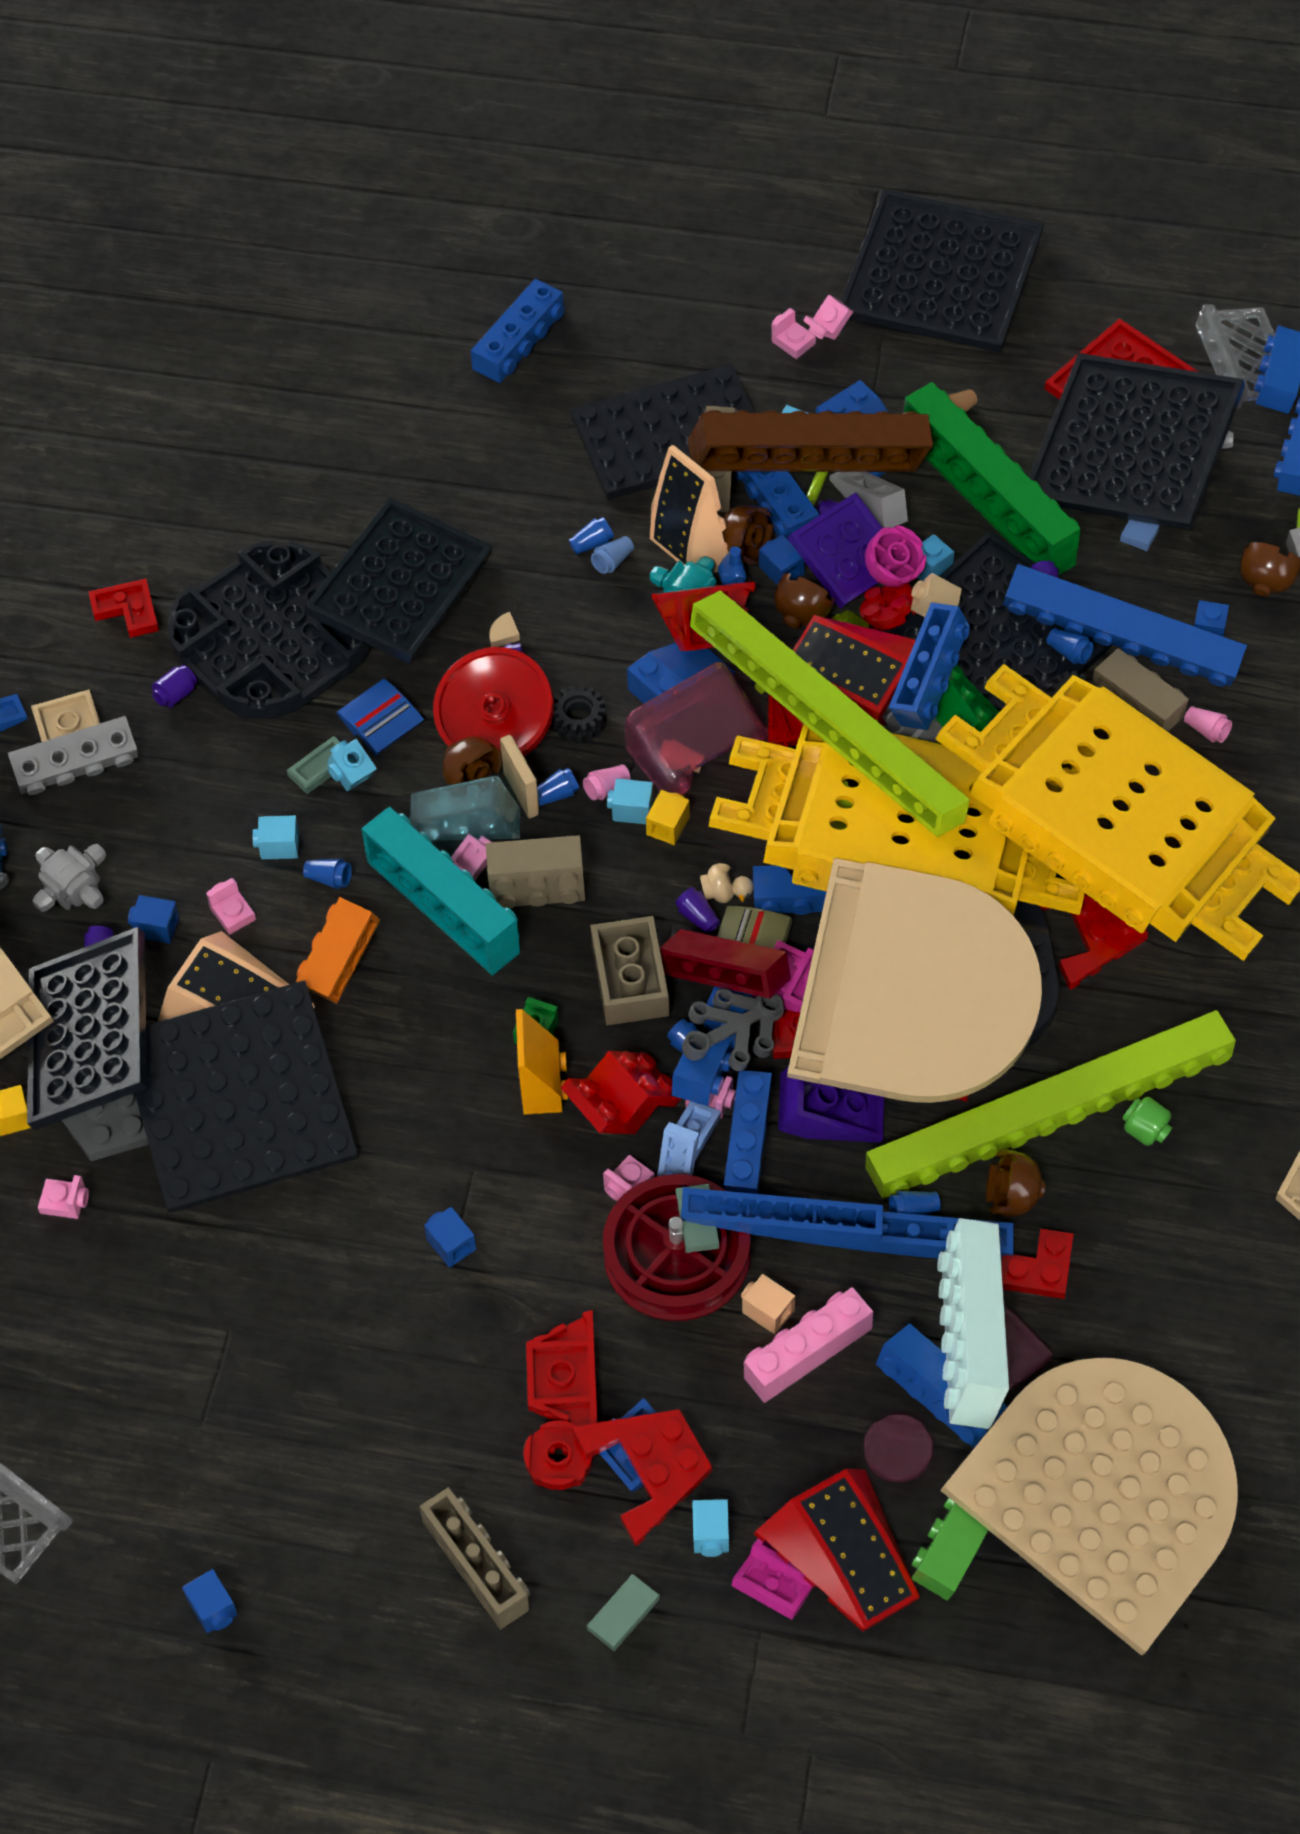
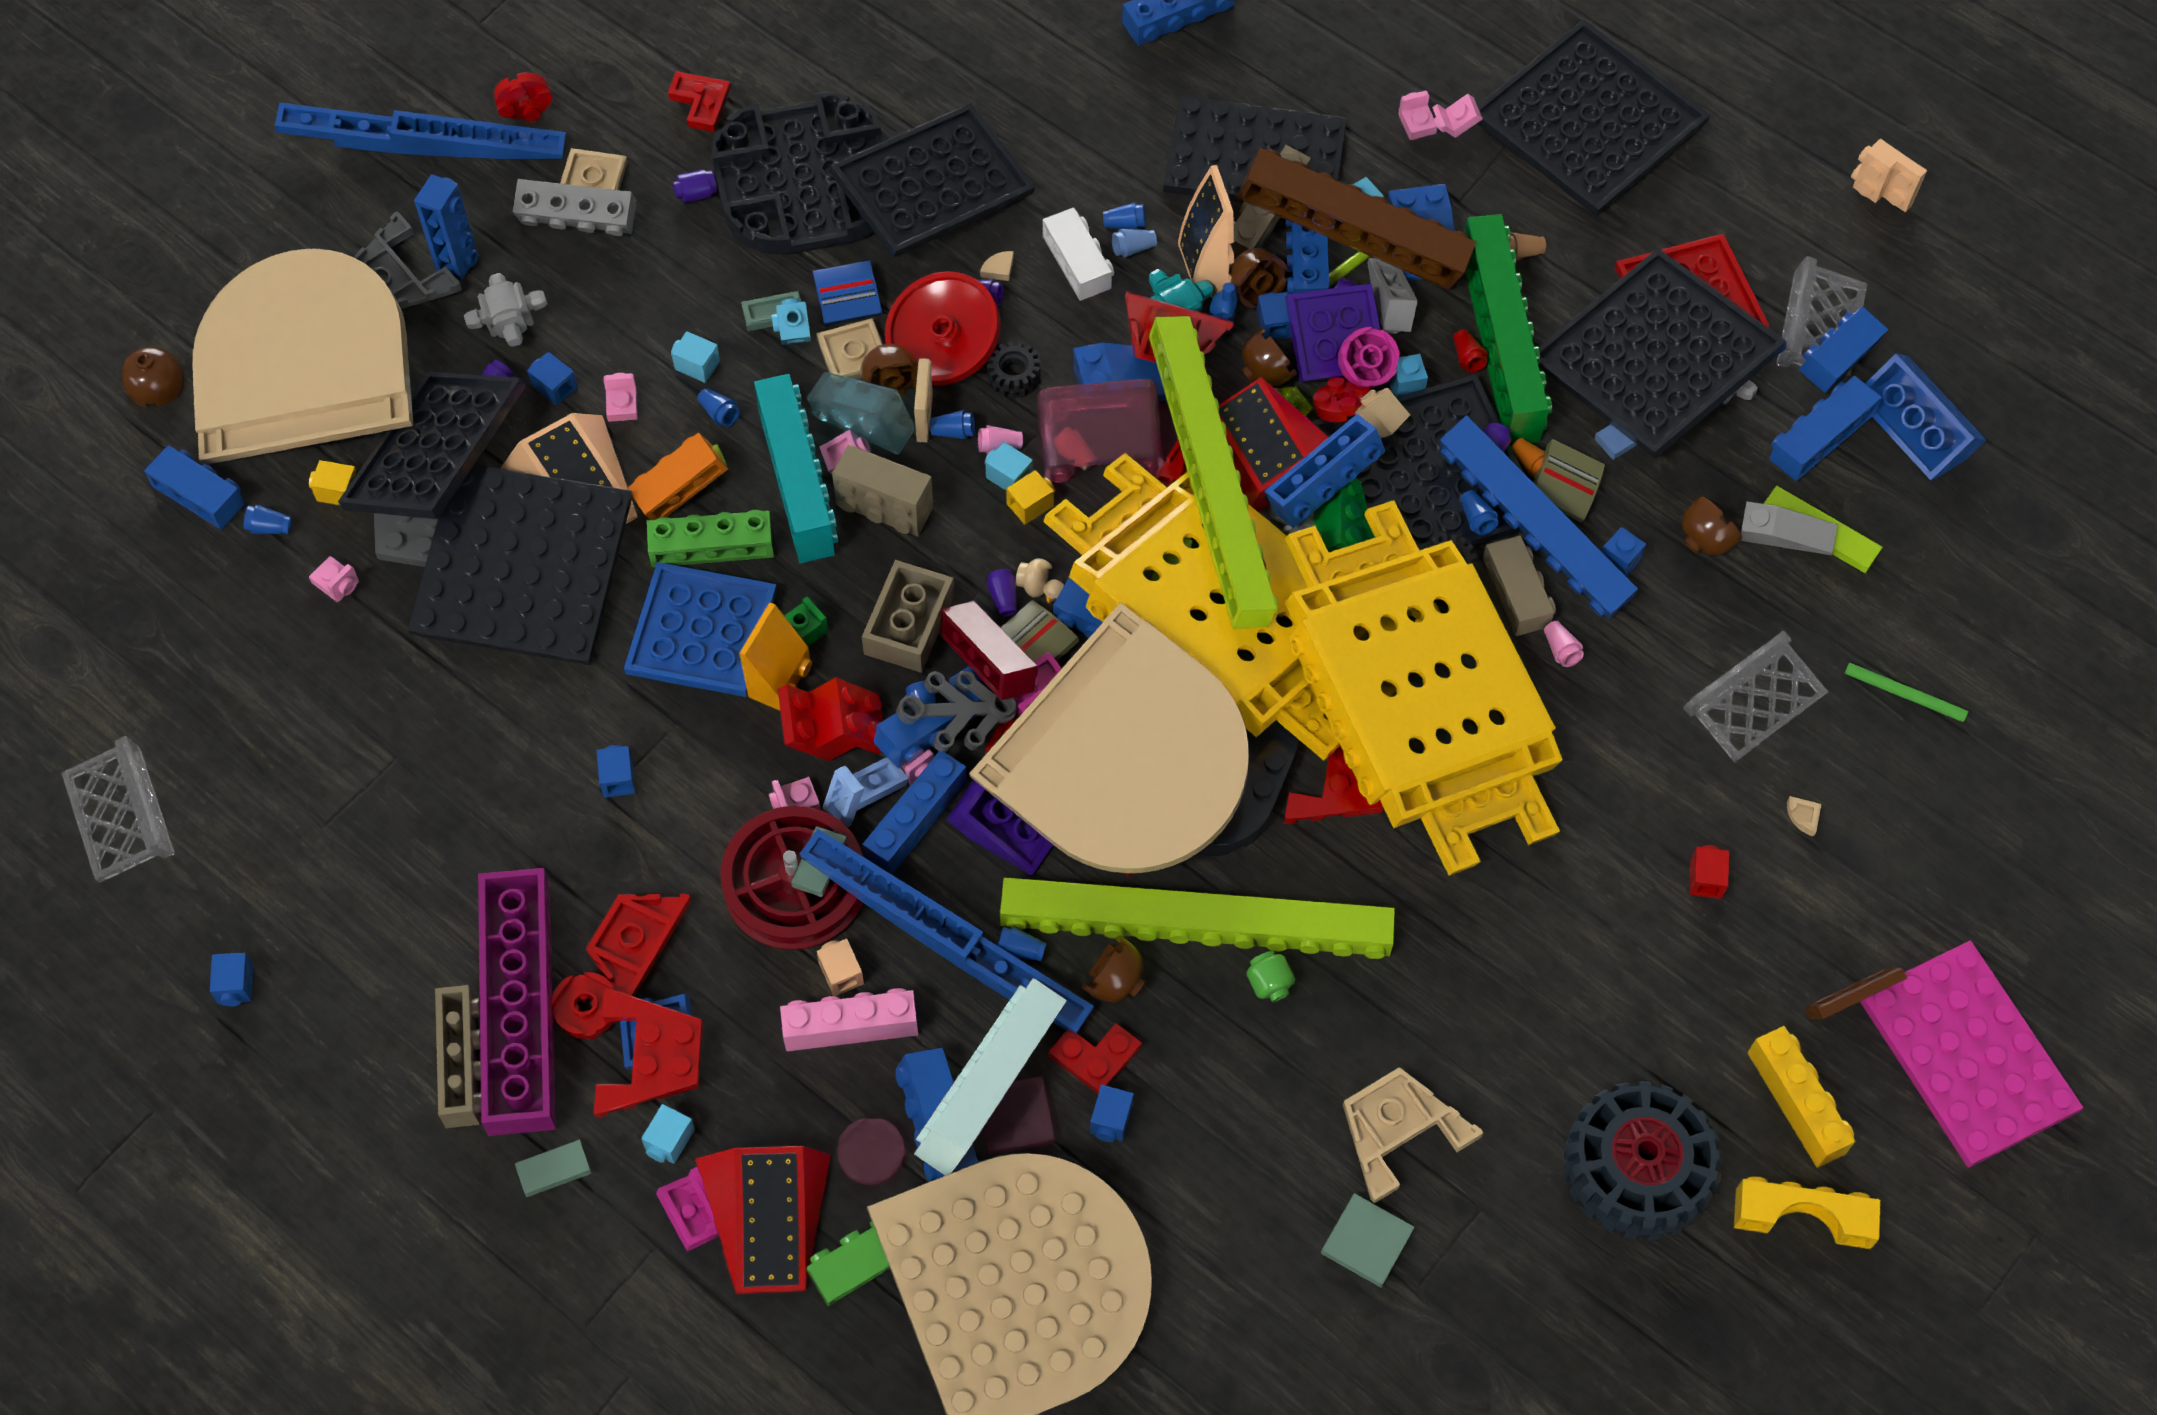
camera: 25 degrees right, 5 degrees up
none -> magenta brick [478,868,556,1136]
none -> blue plate [624,562,777,697]
none -> bright green brick [647,510,774,567]
none -> tan tile [816,318,882,386]
none -> white brick [1043,207,1114,301]
none -> blue brick [1090,1085,1134,1142]
none -> red cone [1453,329,1488,373]
none -> orange cone [1511,438,1545,478]
none -> olive slope [1533,439,1605,523]
none -> light nougat plate [1851,139,1927,212]

